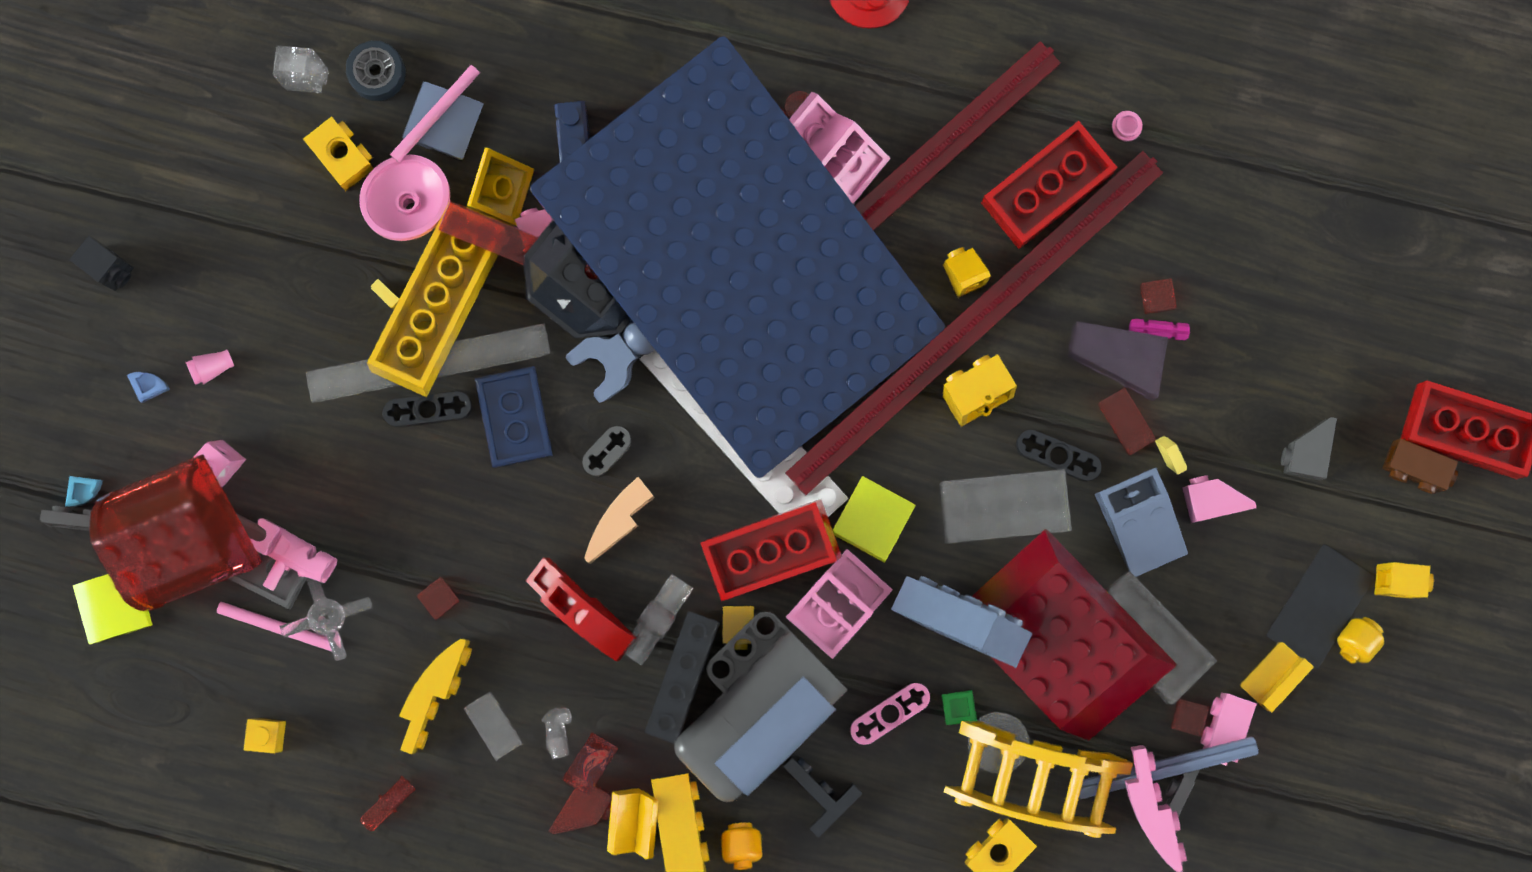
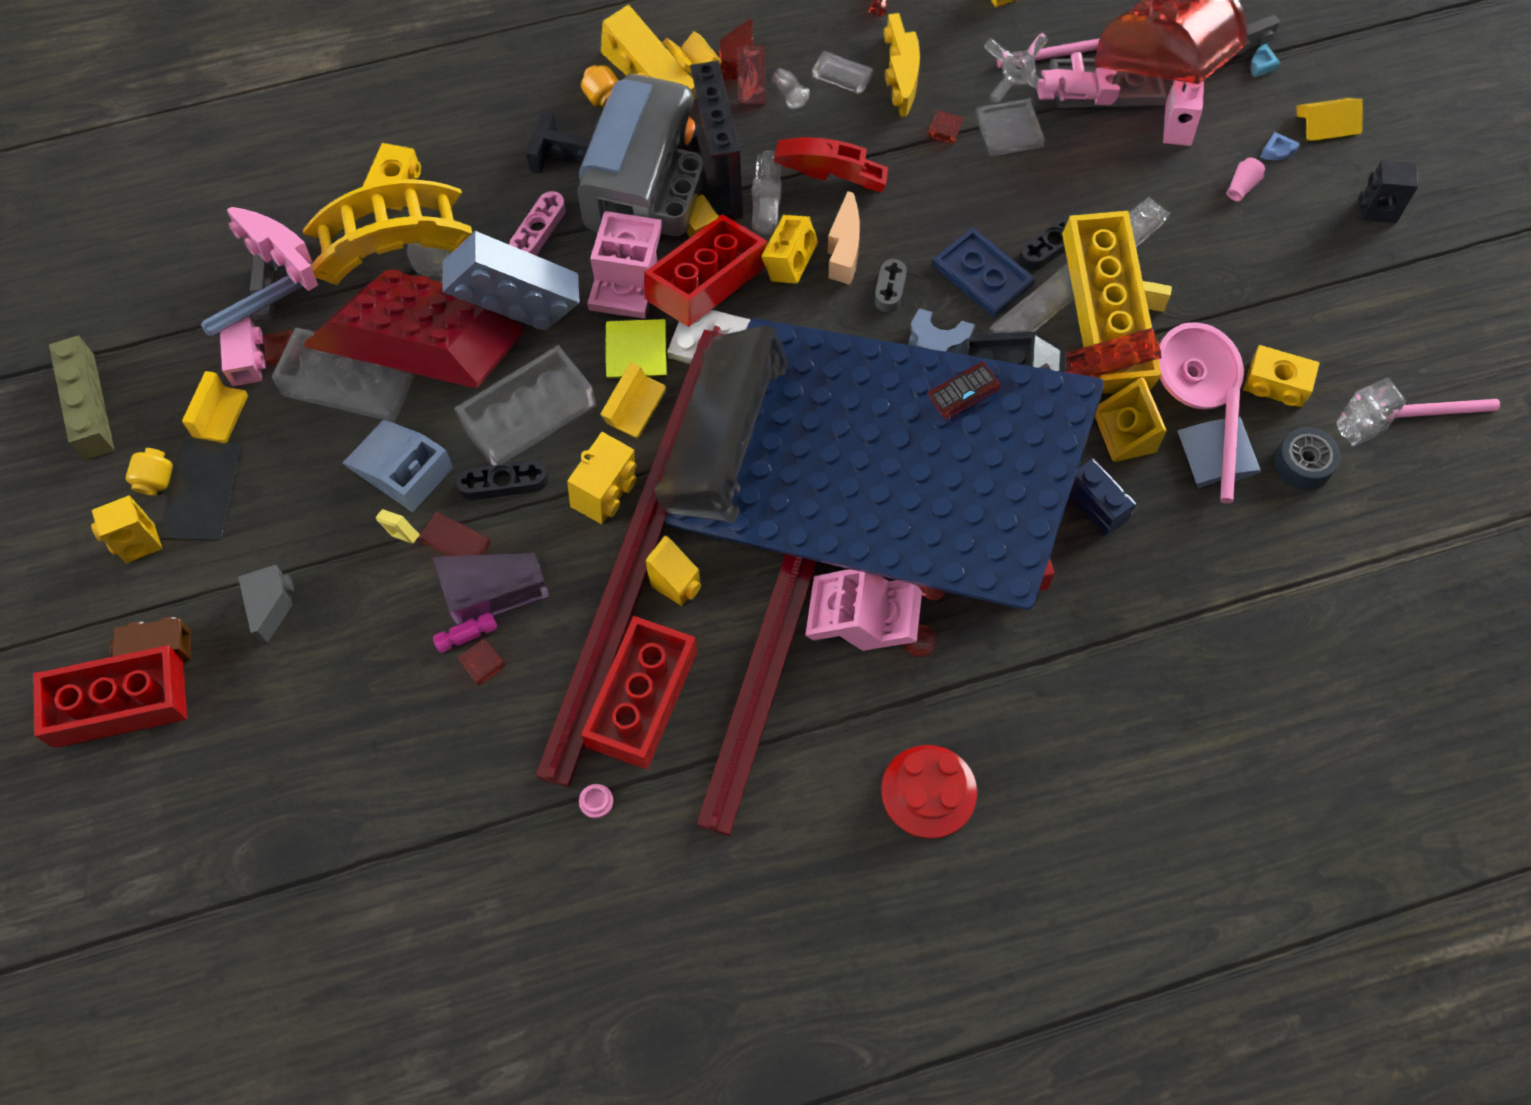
camera: 150 degrees right, 20 degrees down
bright pink slope [1183,475,1256,523] -> none
none -> olive brick [49,335,115,460]
none -> yellow panel [600,362,666,438]
none -> clear smoke windscreen [655,326,788,523]
none -> yellow brick [761,215,818,284]
none -> tile [927,361,1001,420]
none -> clear tile [975,98,1045,157]
none -> yellow panel [1297,98,1363,141]
none -> bright pink bar [1373,399,1500,419]

